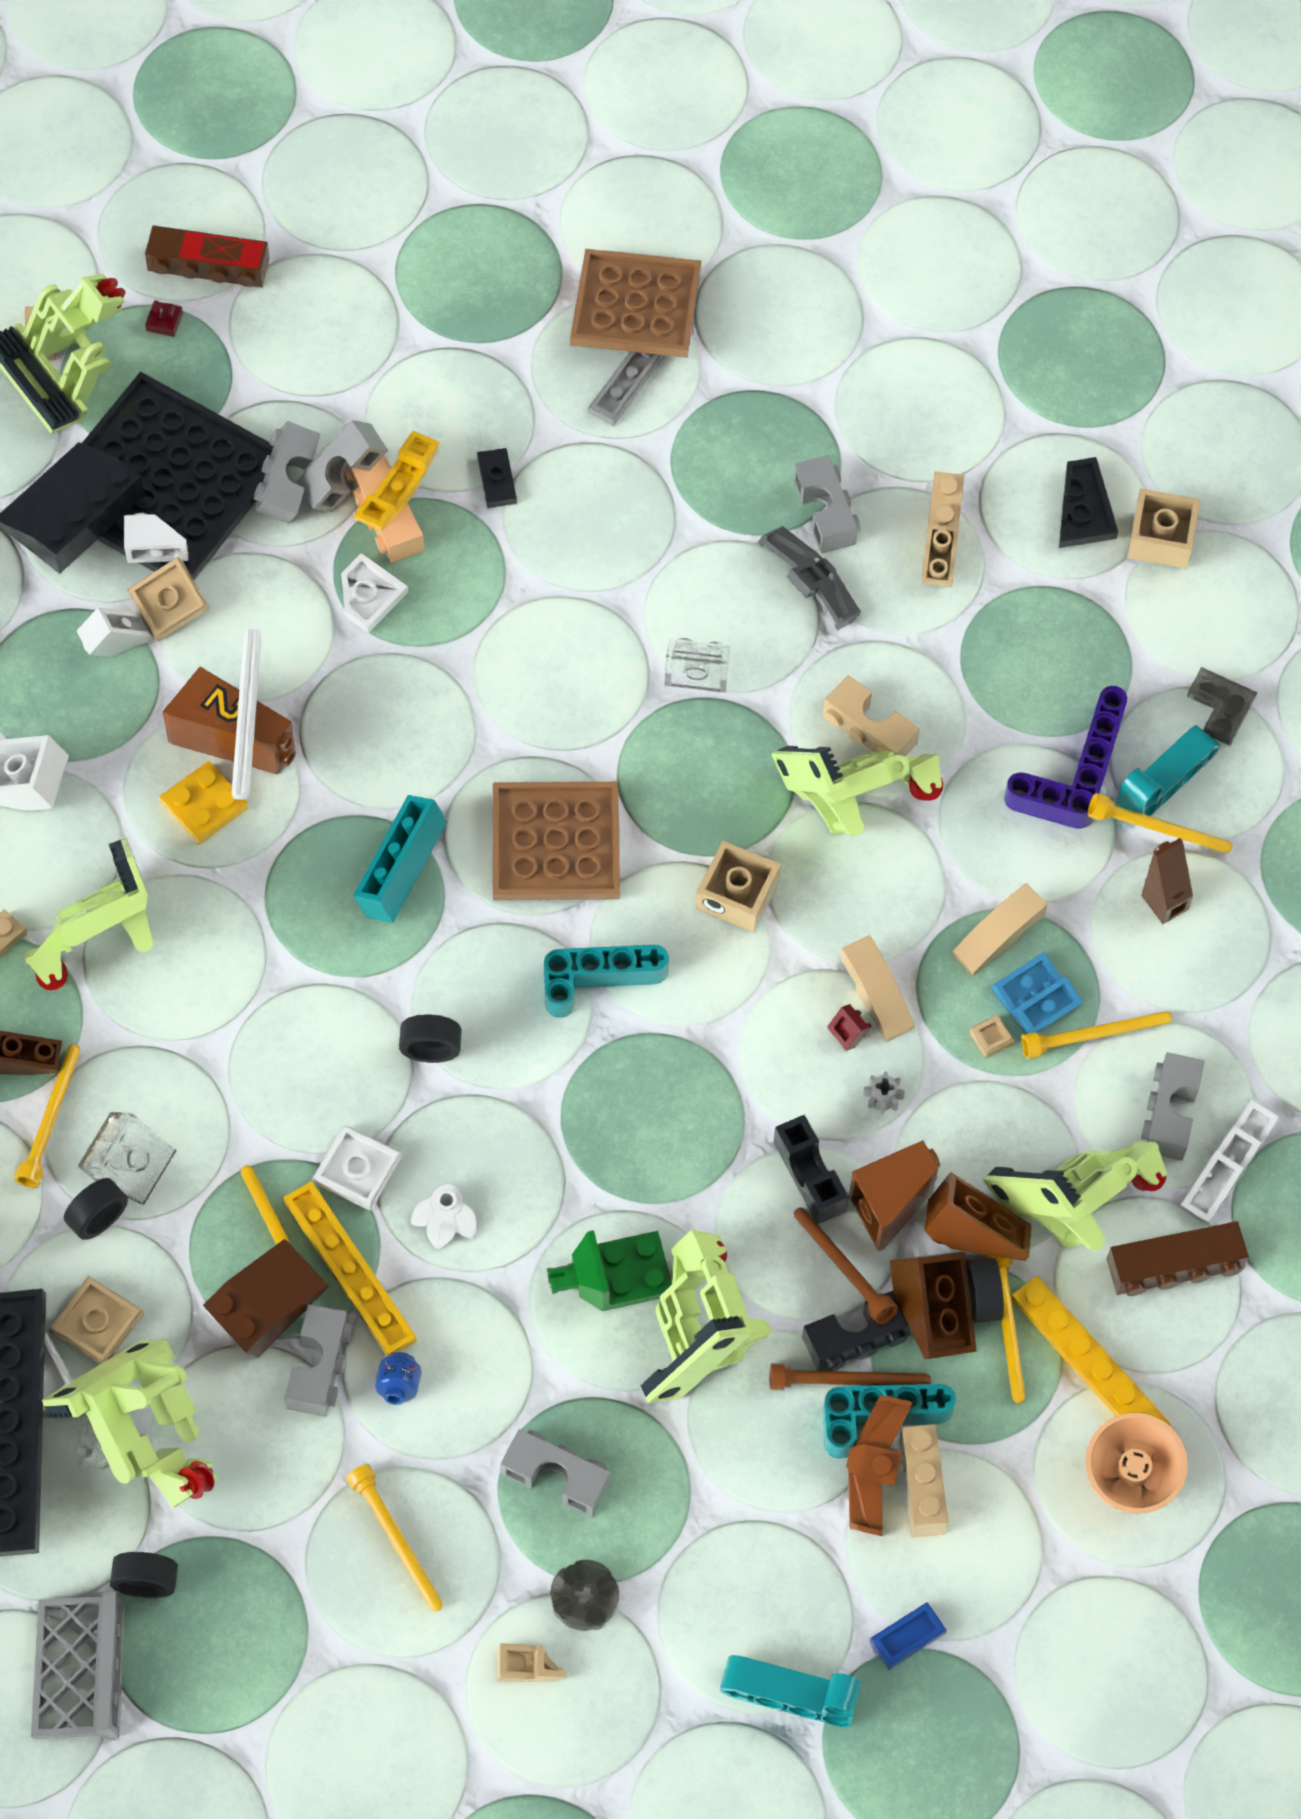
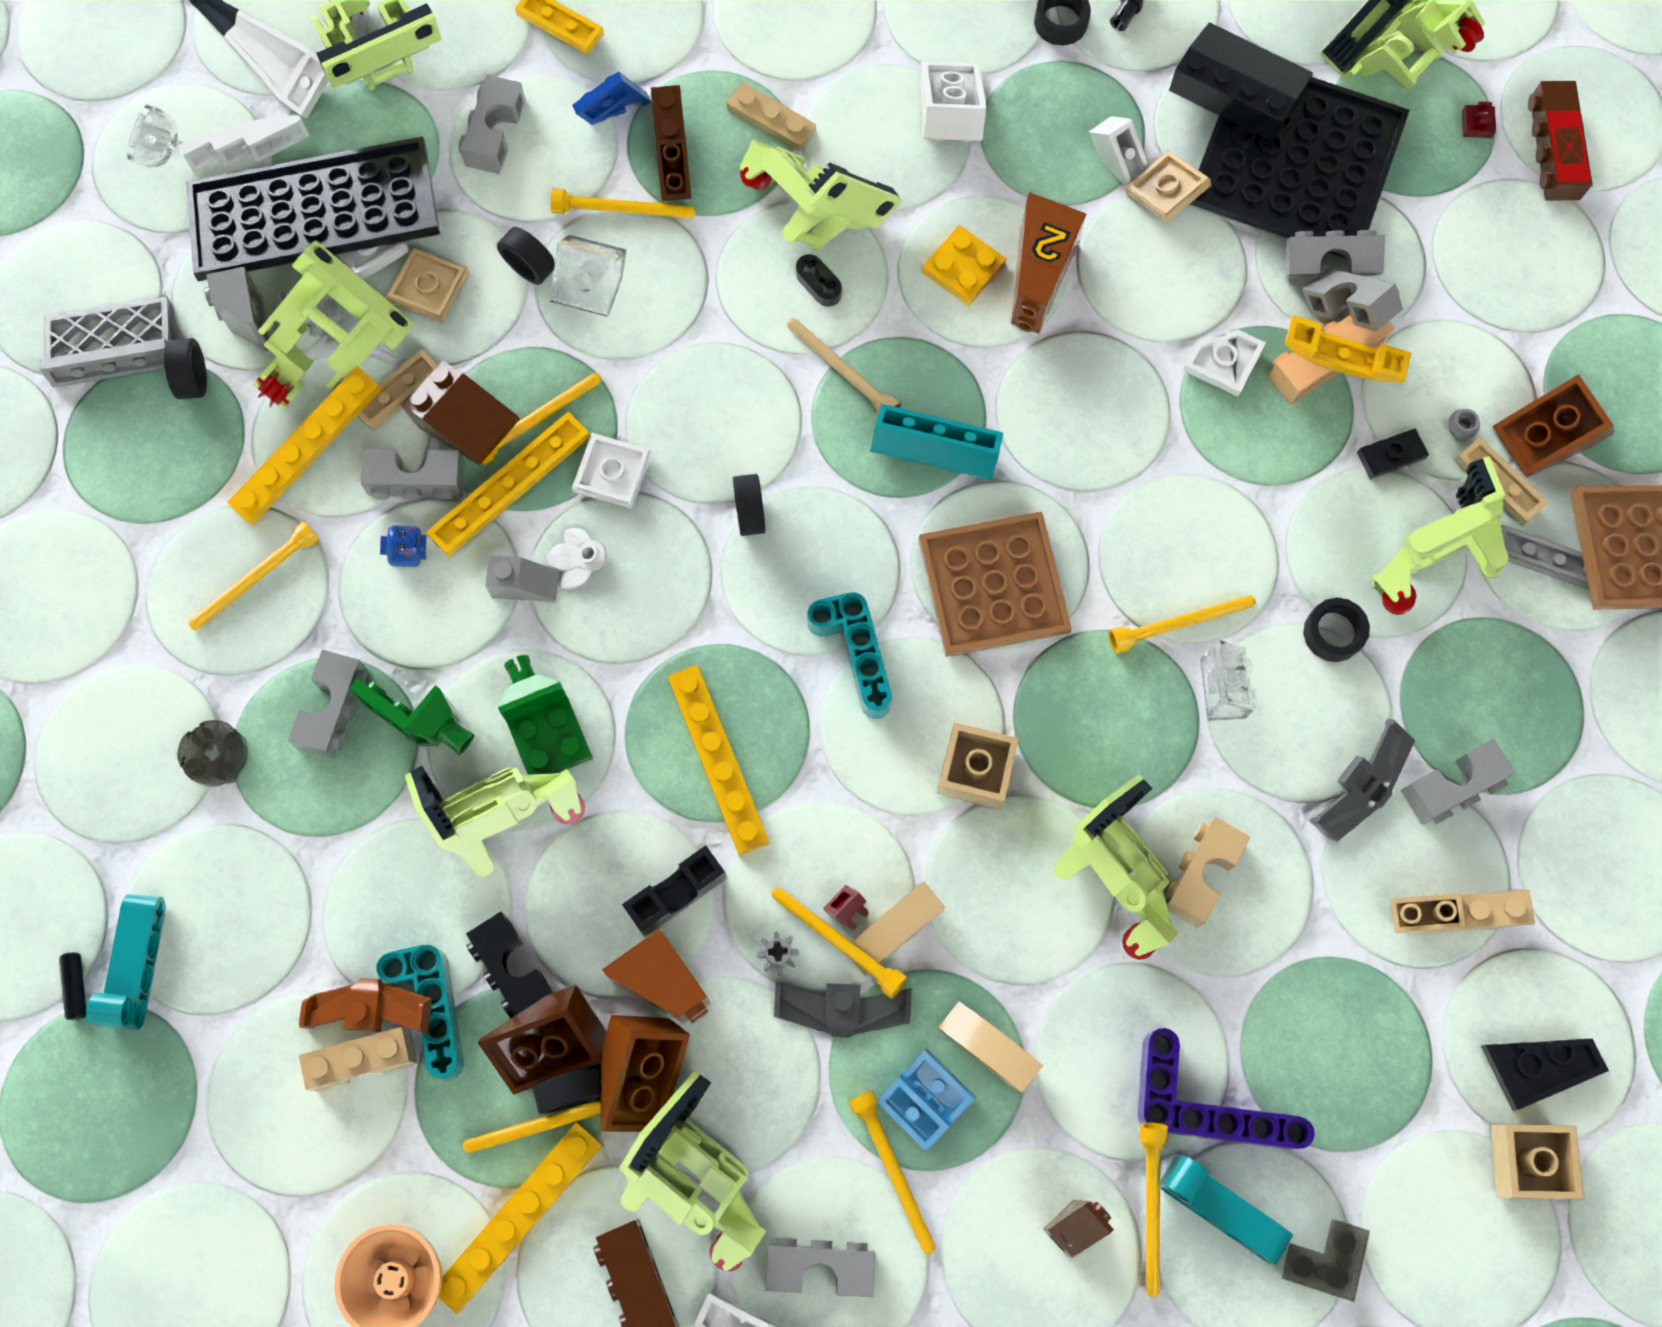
camera: 80 degrees right, 10 degrees up
white slope [124,513,188,563] -> none
white axle [232,629,261,800] -> none
tan slope [497,1643,566,1682] -> none
dark orange piece [769,1363,931,1390] -> none
dark orange piece [794,1207,898,1324] -> none
blue tile [870,1602,947,1670] -> none
tan tile [969,1014,1014,1059] -> none
none -> black axle [59,952,86,1020]
none -> light grey slope [204,267,270,351]
none -> yellow plate [227,366,382,525]
none -> green plate [349,678,475,755]
none -> tan plate [357,349,438,432]
none -> light grey slope [485,555,559,602]
none -> yellow plate [667,665,770,856]
none -> yellow piece [772,887,908,999]
none -> dark grey plate [774,982,912,1038]
none -> tan piece [787,318,902,415]
none -> black beam [796,254,842,307]
none -> yellow piece [1108,595,1256,654]
none -> black tyre [1303,597,1370,662]
none -> yellowish green container [1370,456,1509,615]
none -> light grey plate [1448,409,1480,439]
none -> tan plate [1455,437,1549,526]
none -> dark orange slope [1493,374,1614,478]

